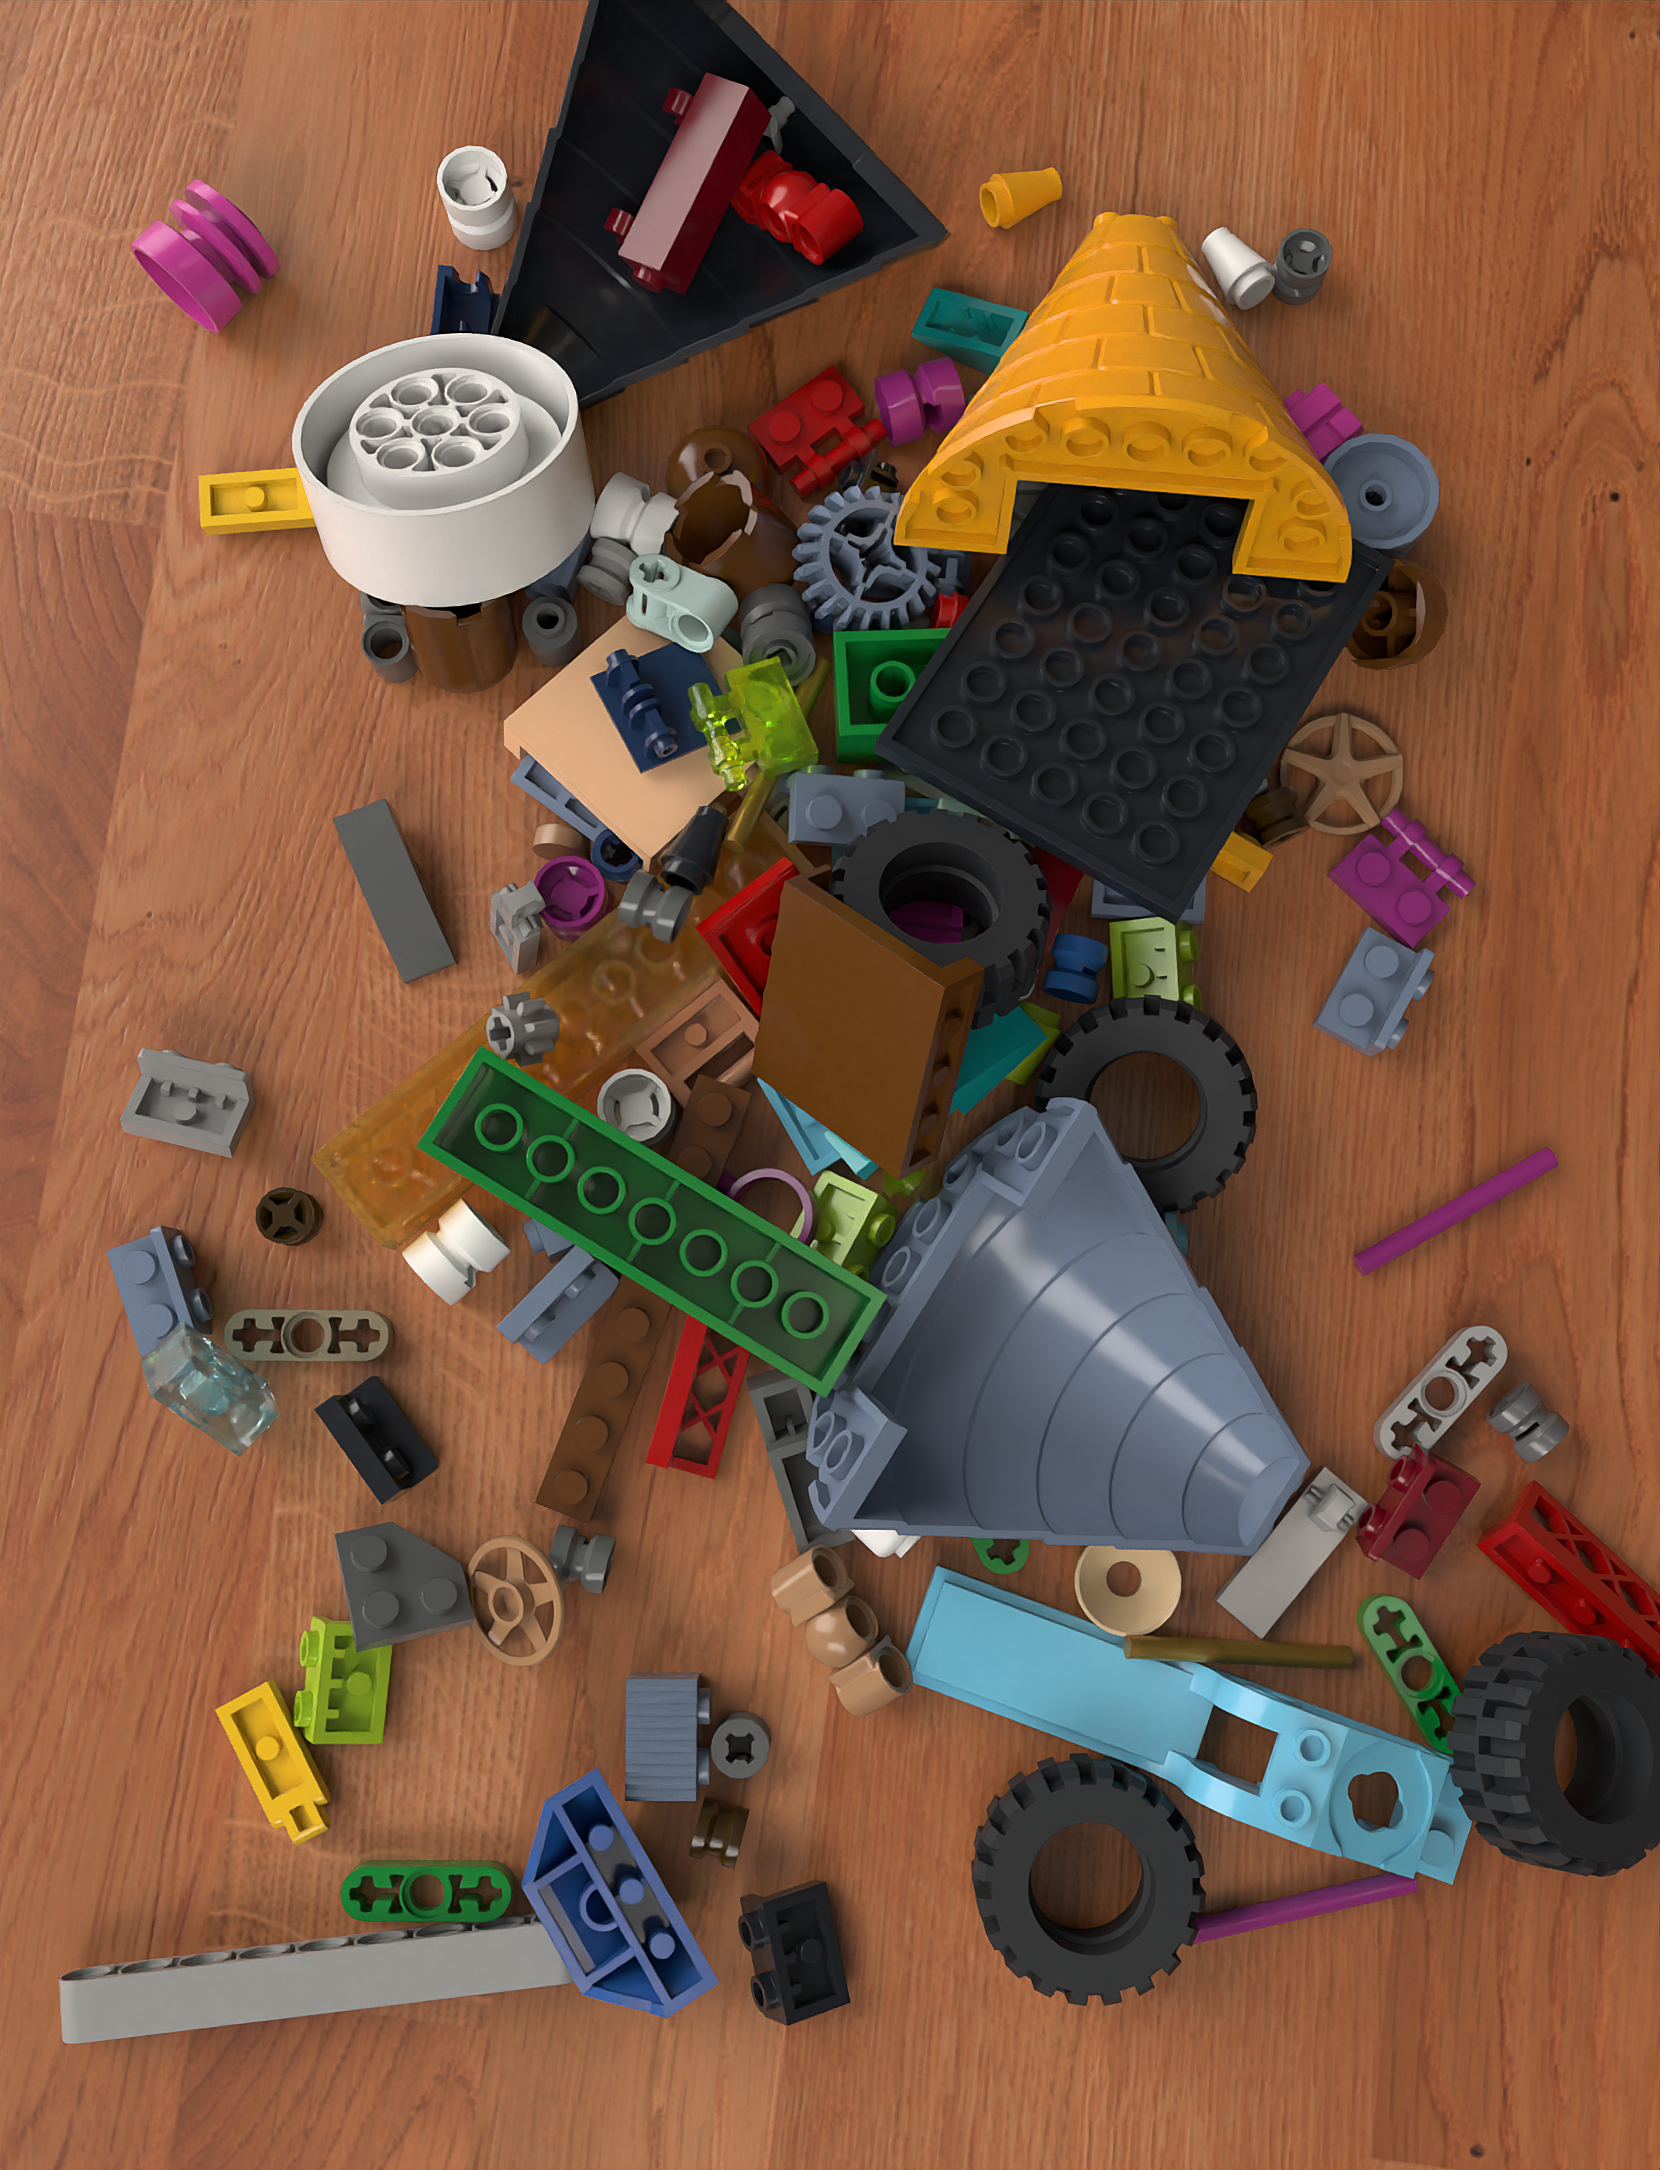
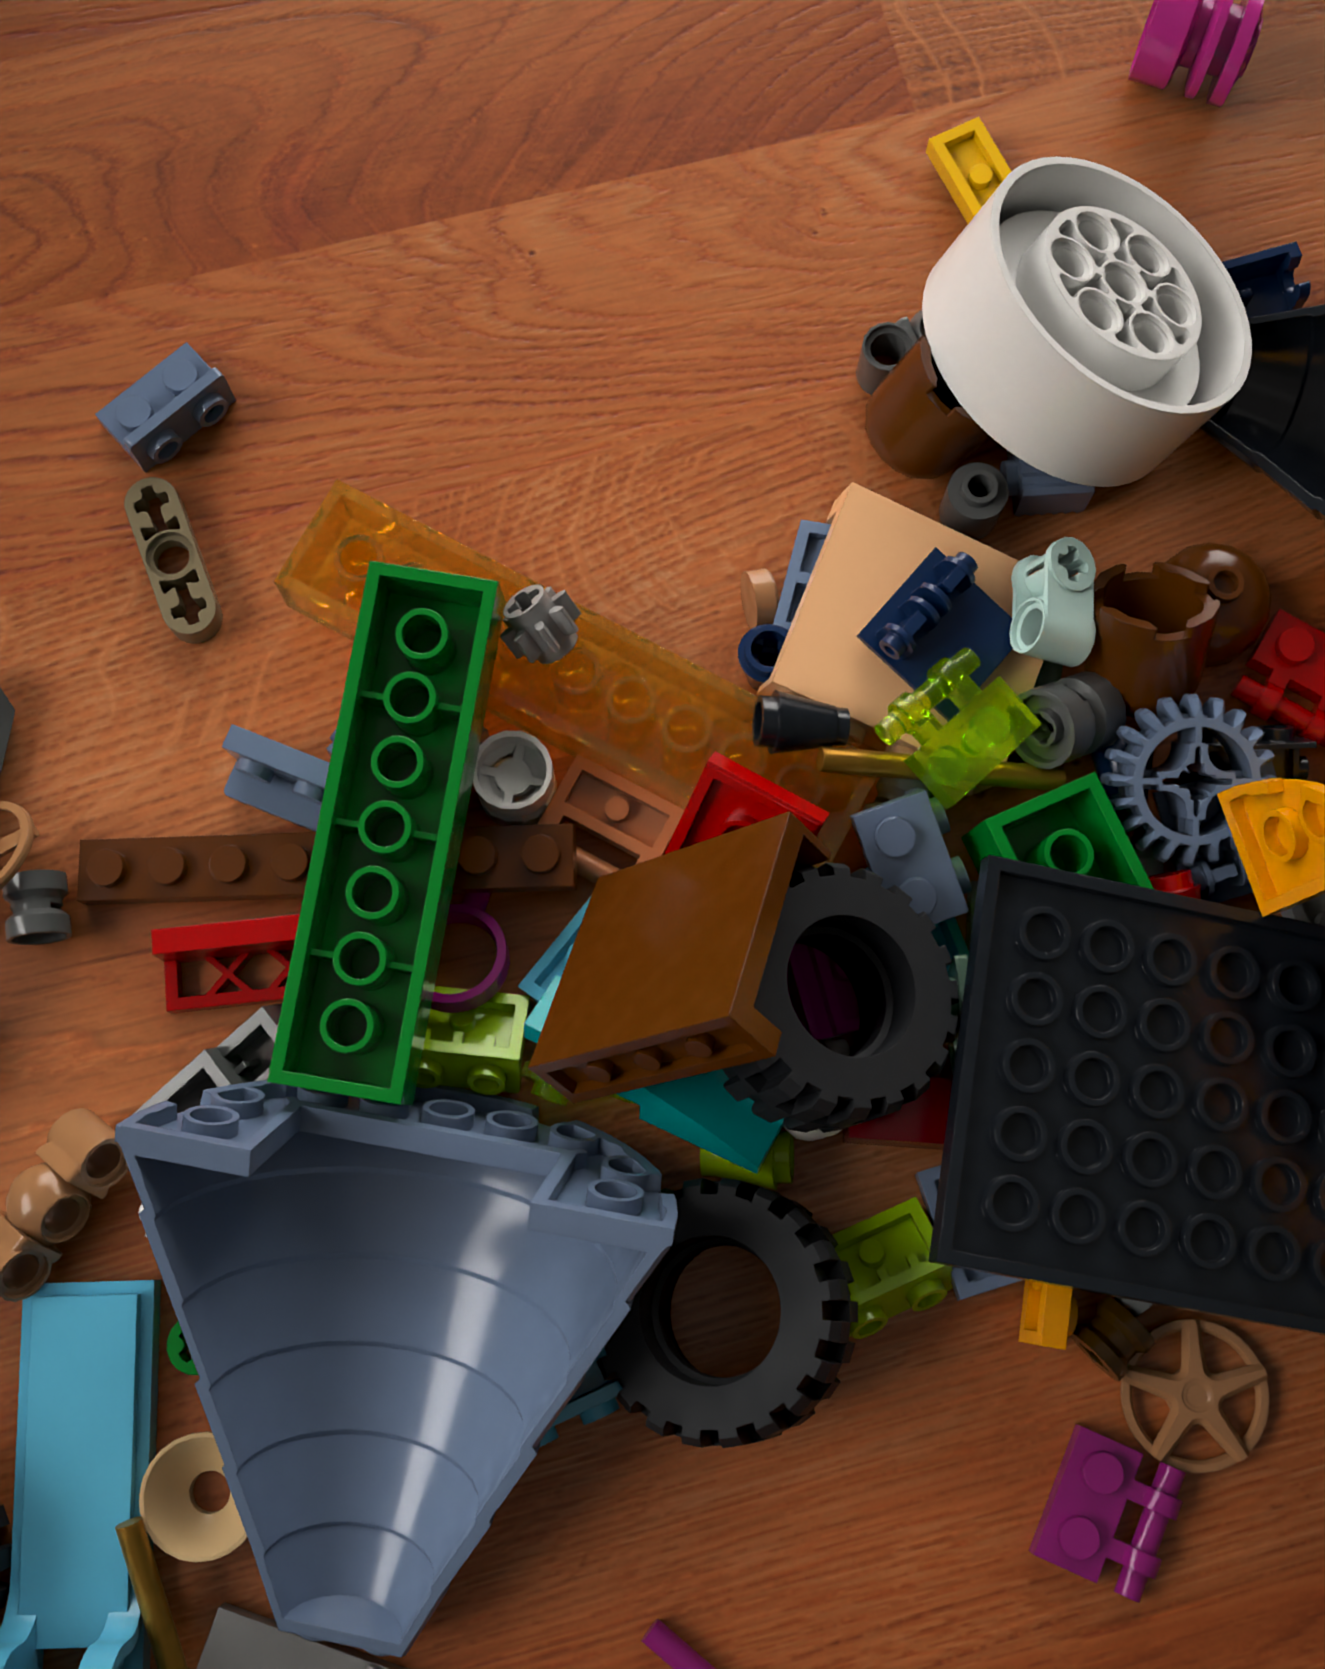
camera: 65 degrees right, 5 degrees down
light grey bracket [120,1048,256,1158] -> none
clear light blue brick [141,1321,280,1457] -> none
dark brown wheel [255,1187,323,1246] -> none
black bracket [314,1376,440,1505] -> none
dark grey slope [332,798,457,984] -> none
white wheel [402,1198,512,1306] -> none
light grey hinge [490,880,546,975] -> none
magenta wheel [533,856,613,943] -> none
light grey wheel [576,537,638,605] -> none
white wheel [590,472,680,558] -> none
dark grey wheel [617,869,694,945] -> none
blue wheel [1042,934,1110,1004] -> none
sand blue bracket [1312,927,1435,1058] -> none

